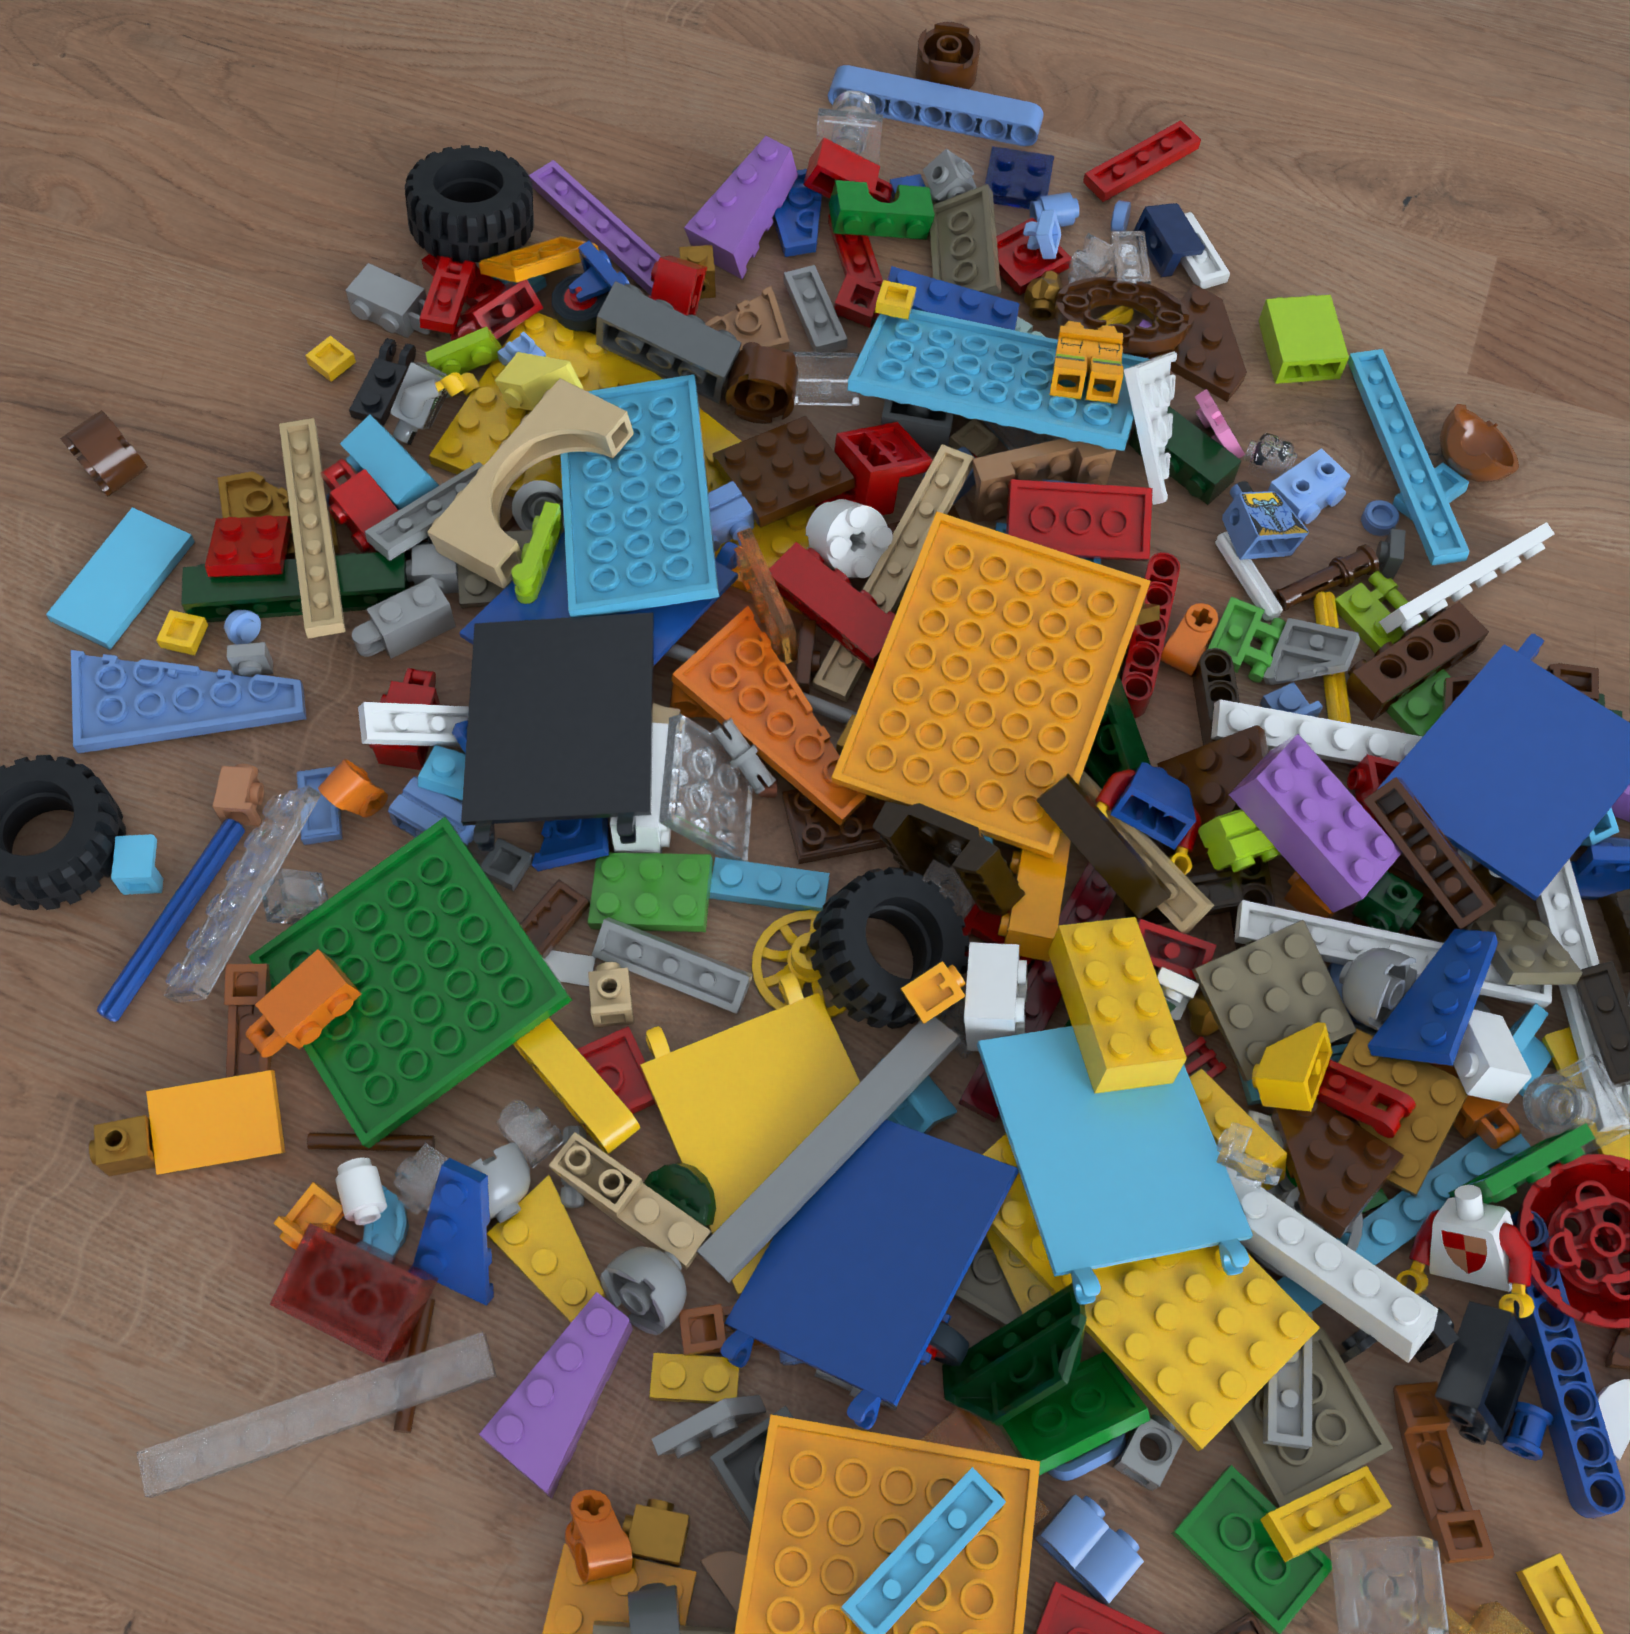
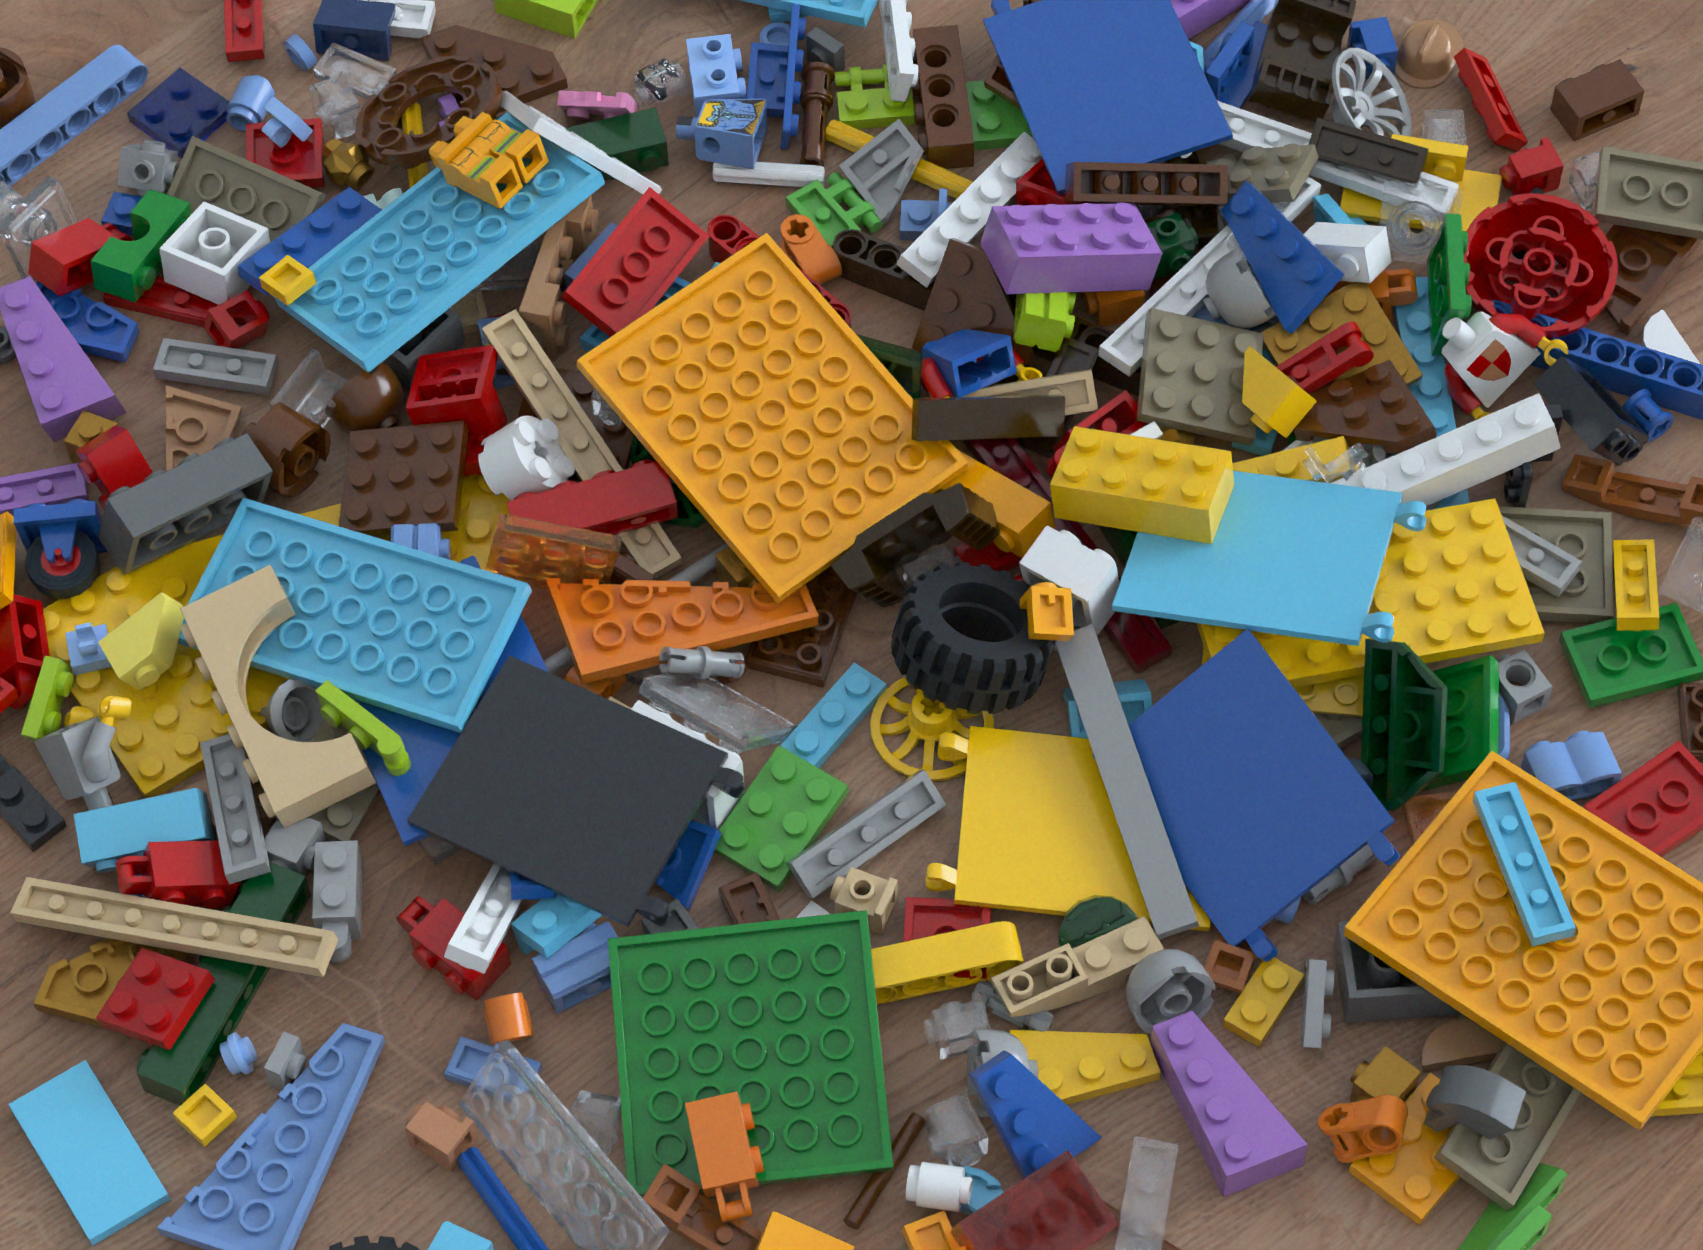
camera: 55 degrees left, 5 degrees down
none -> white brick [159,202,270,305]
none -> reddish brown cylinder [324,361,404,434]
none -> blue bracket [747,3,806,149]

